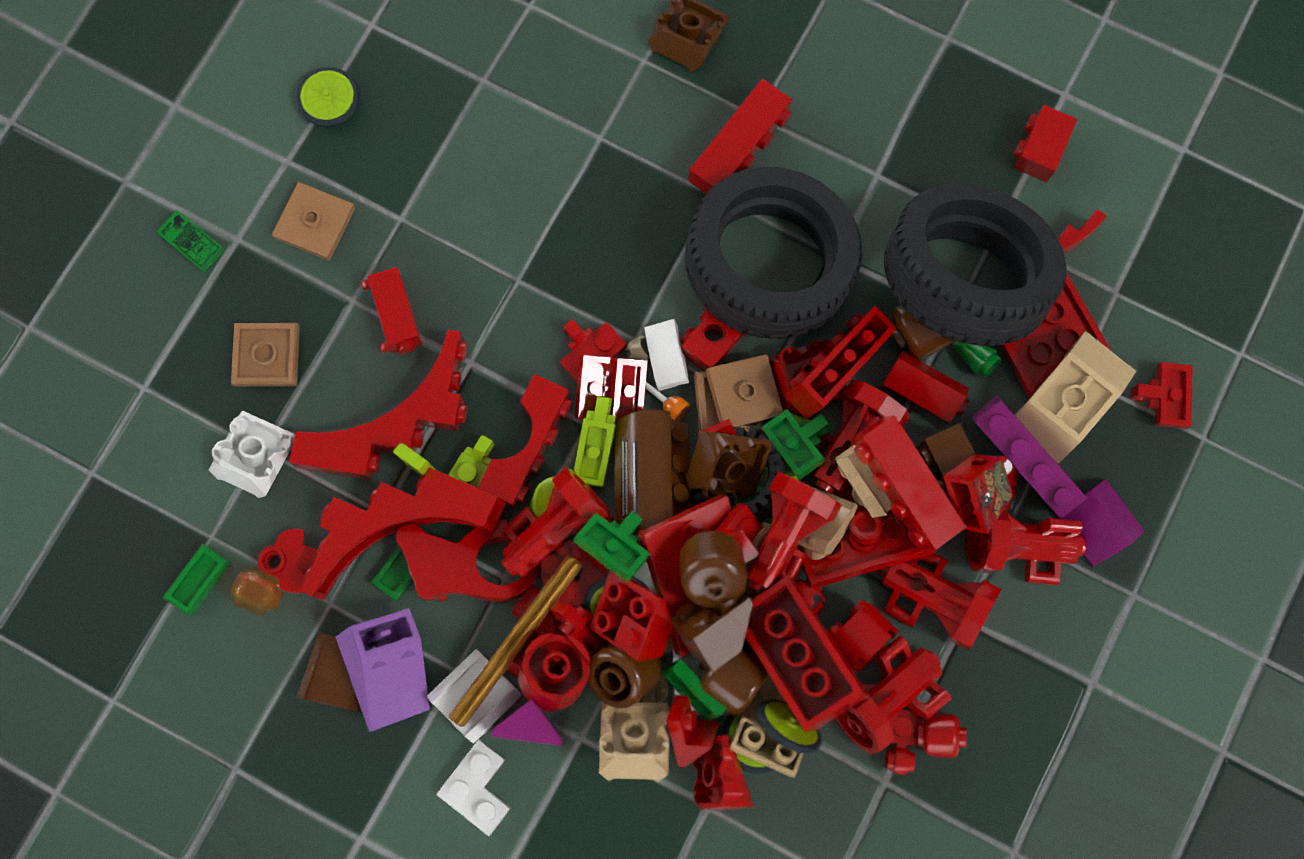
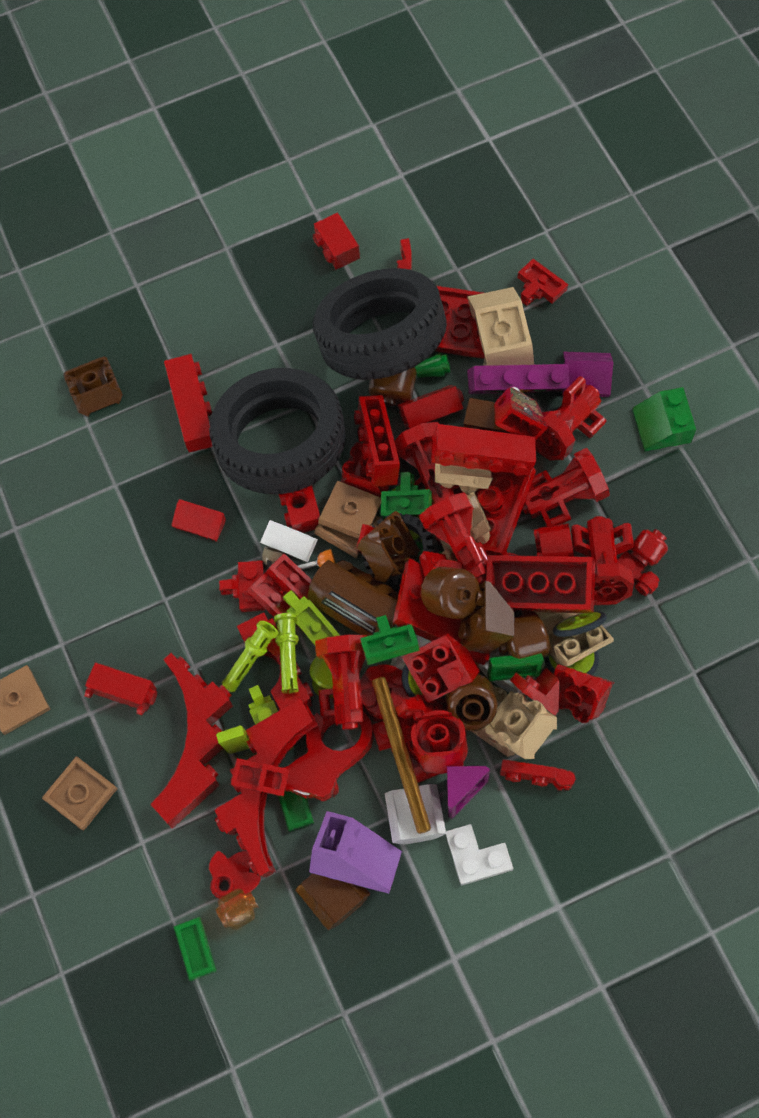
camera: 45 degrees left, 10 degrees down
white slope [209,411,295,498] -> none
none -> red slope [171,499,226,541]
none -> lime pin [221,621,279,692]
none -> red slope [230,758,290,796]
none -> lime pin [274,613,299,693]
none -> red hinge [499,759,576,790]
none -> green slope [632,387,696,452]

